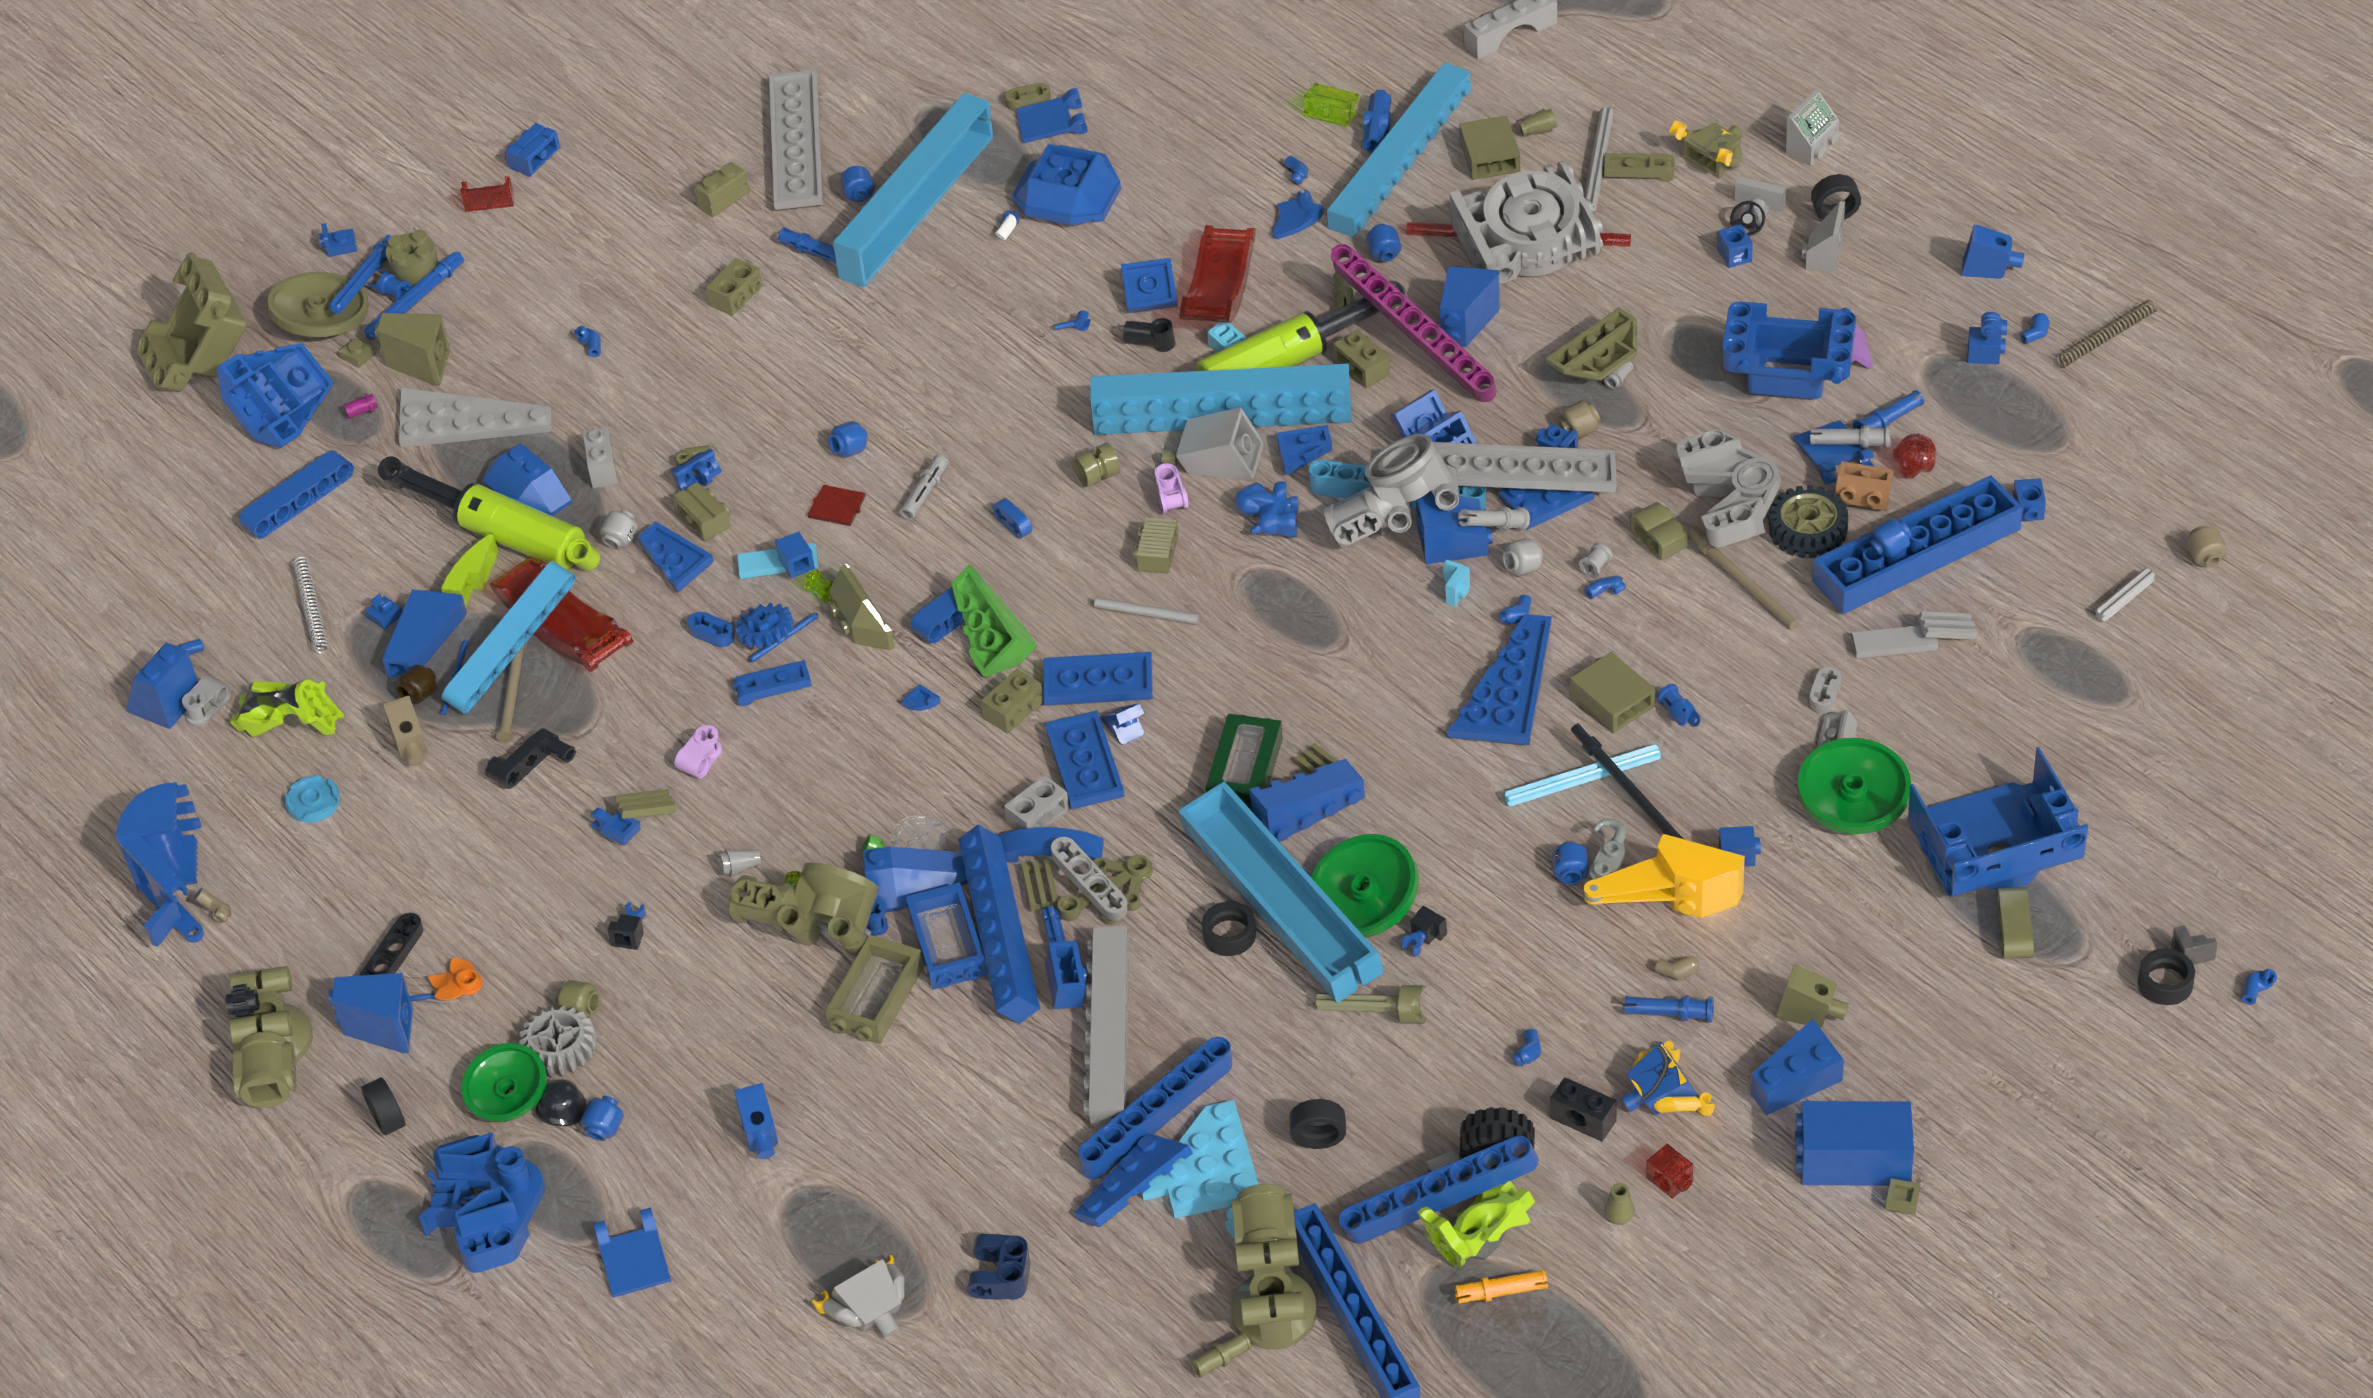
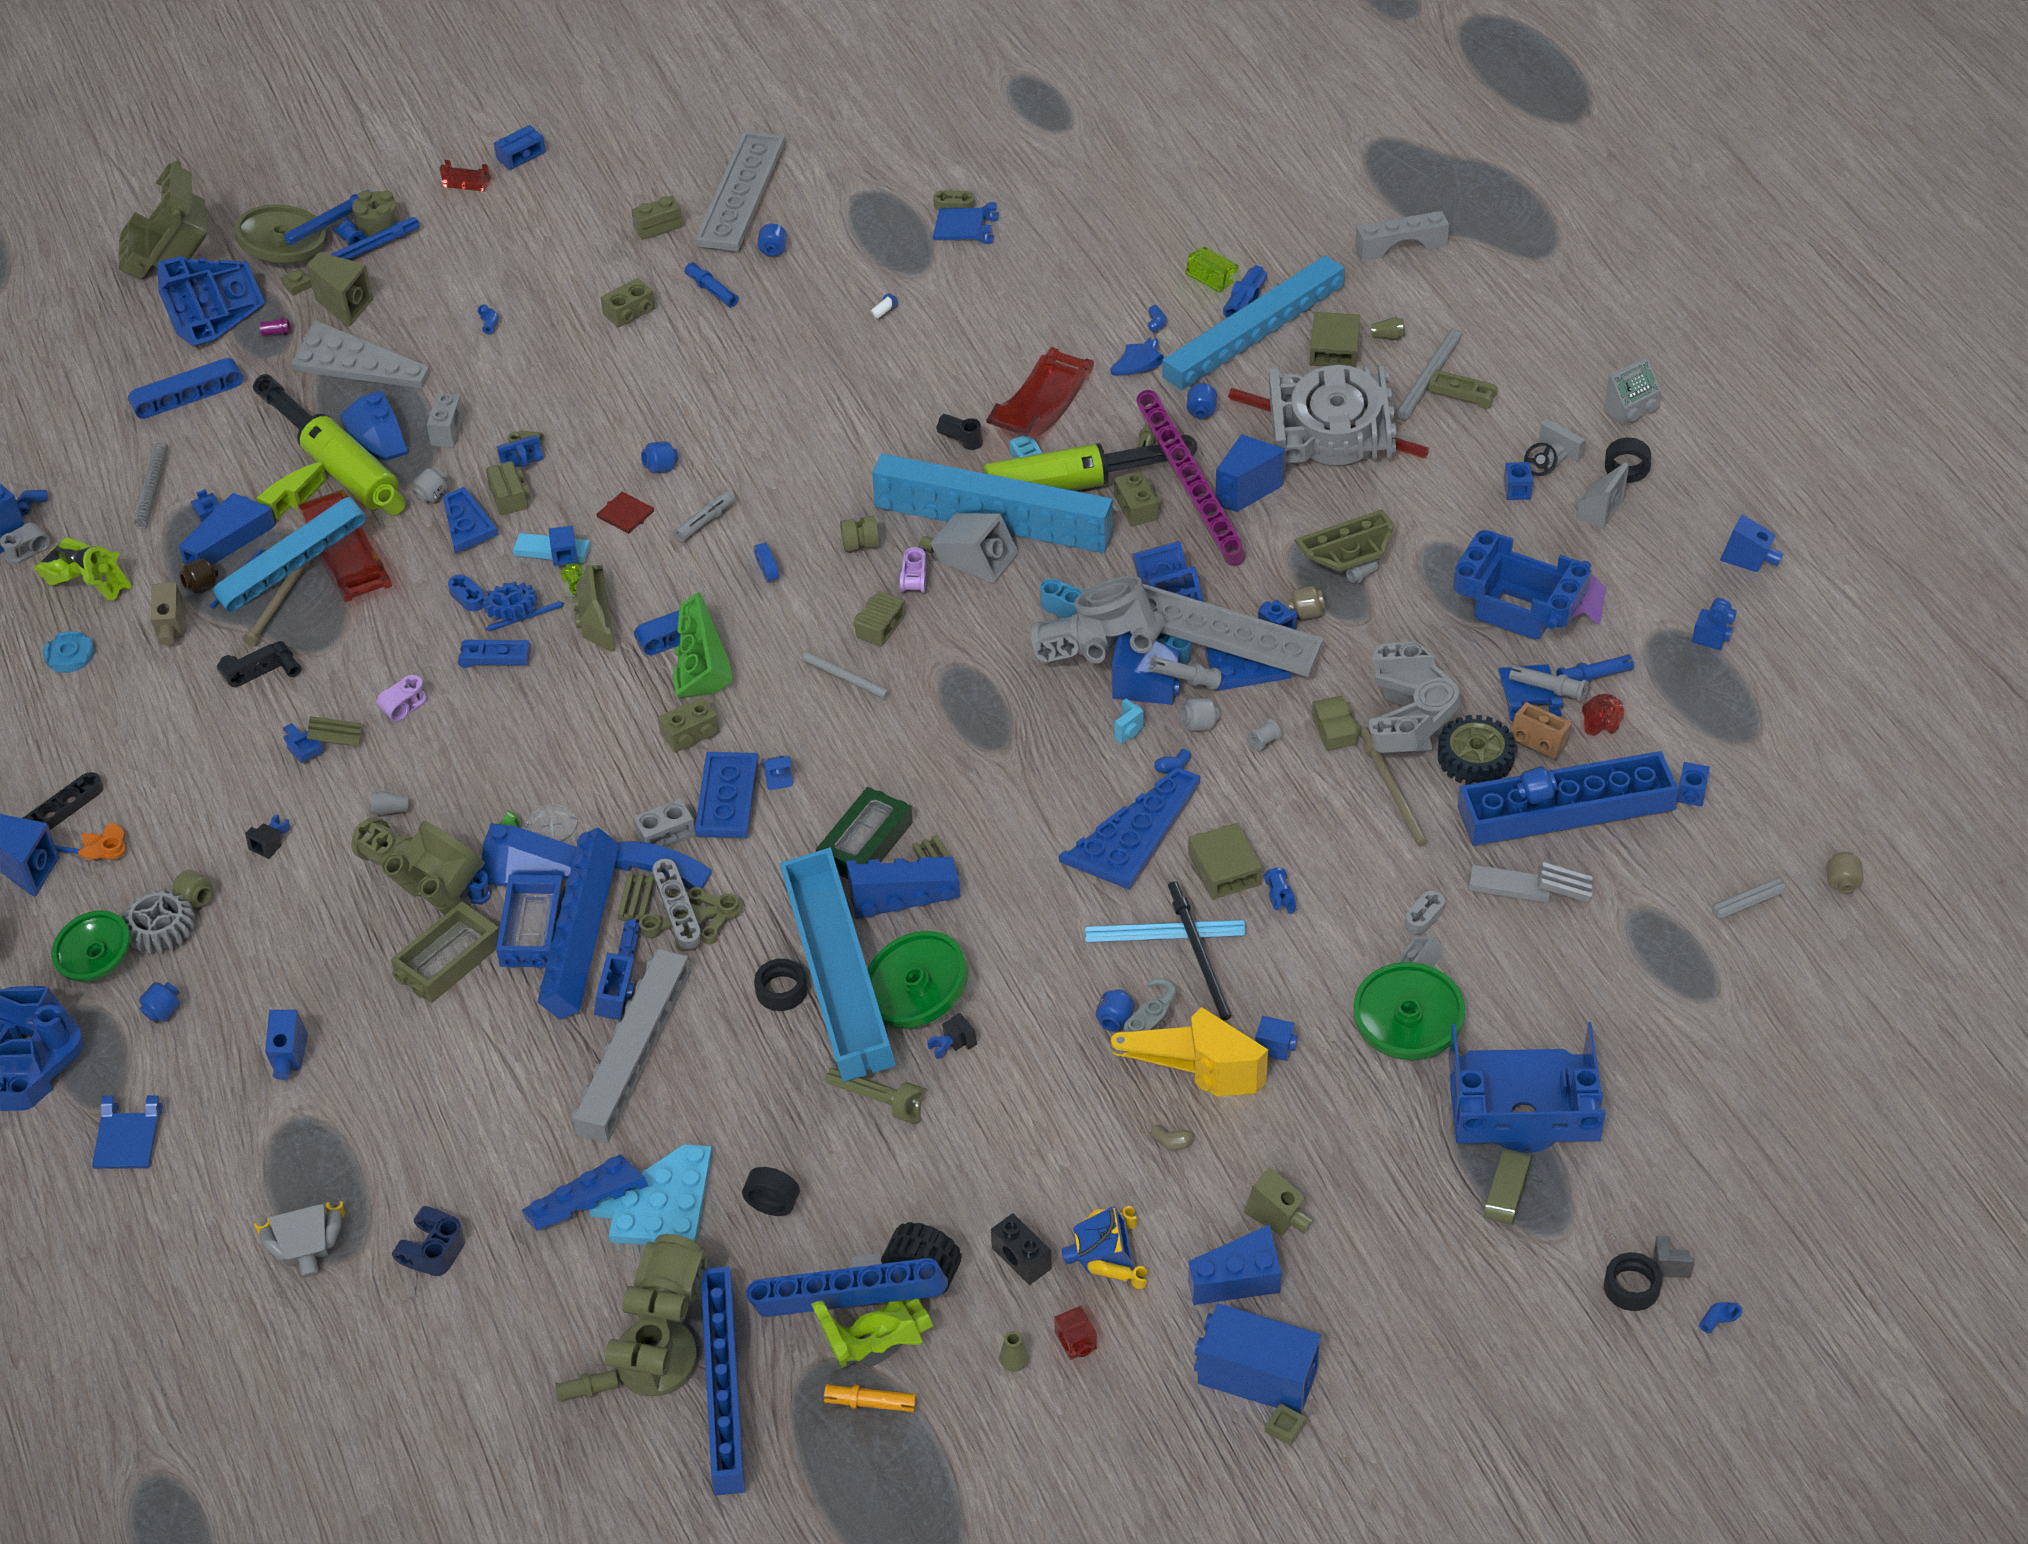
camera: 15 degrees right, 0 degrees up
blue bracket [318,223,357,257] -> none
black helmet [536,1079,587,1126] -> none
dark azure piece [833,93,993,287] -> none
blue tile [902,684,941,711] -> none
blue piece [1012,144,1121,225] -> none
blue plate [1044,652,1153,705] -> none
blue hand [1054,311,1091,331] -> none
blue beam [1078,1037,1233,1180] -> none
blue hinge [1121,258,1178,313] -> none
blue animal [1235,481,1299,537] -> none
blue wing [1277,425,1332,475] -> none
blue arm [1512,1029,1541,1066] -> none
blue arm [1584,575,1626,599] -> none
blue pin [1624,995,1714,1023] -> none
olive torso [1669,121,1742,179] -> none
blue arm [2020,313,2050,344] -> none
dark tan piece [2057,300,2157,368] -> none

